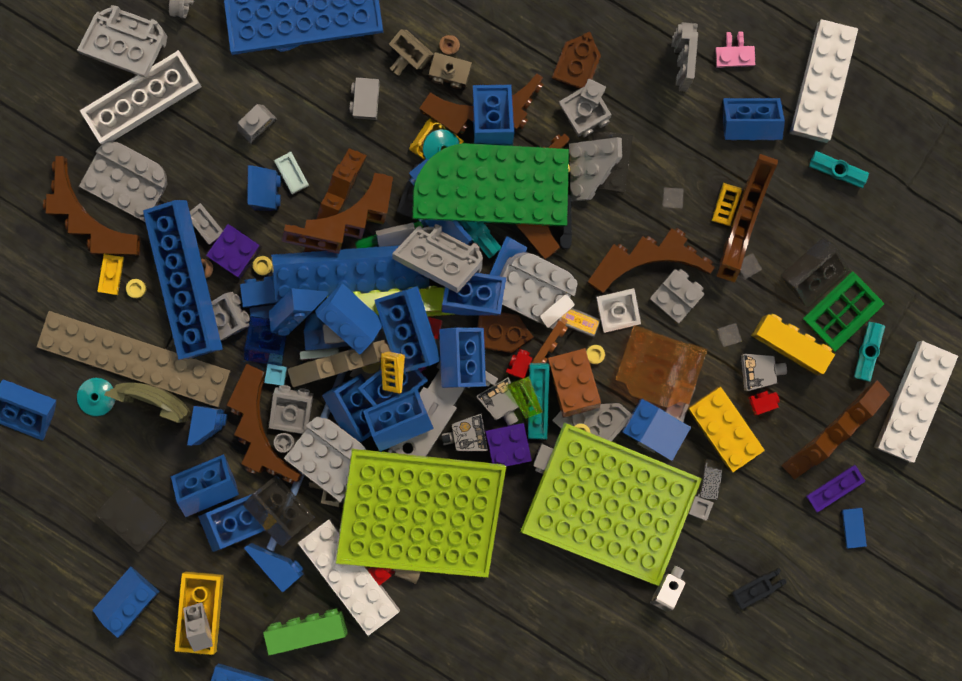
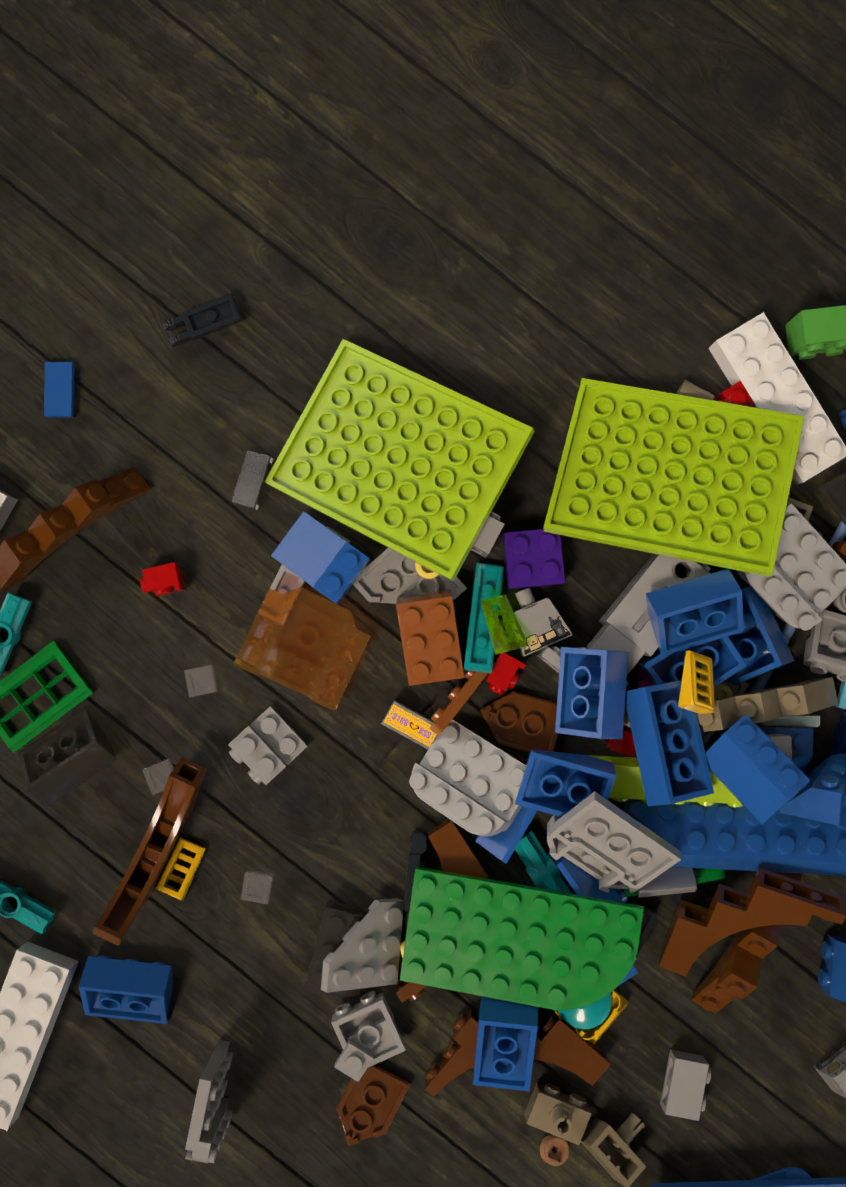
camera: 175 degrees left, 0 degrees up
light aqua tile [274,152,309,195] -> none
torso [442,414,488,451] -> none
white sticker [540,294,574,328] -> none
light yellow tile [586,345,605,364] -> none
reddish brown arch [587,228,715,294] -> none
white slope [596,288,641,333] -> none
torso [650,566,685,612] -> none
yellow brick [687,387,765,472] -> none
light grey plate [688,496,713,521] -> none
bright pink hinge [715,32,755,68] -> none
light grey torso [741,354,787,391] -> none
yellow brick [751,314,835,375] -> none
dark purple plate [806,465,865,512] -> none

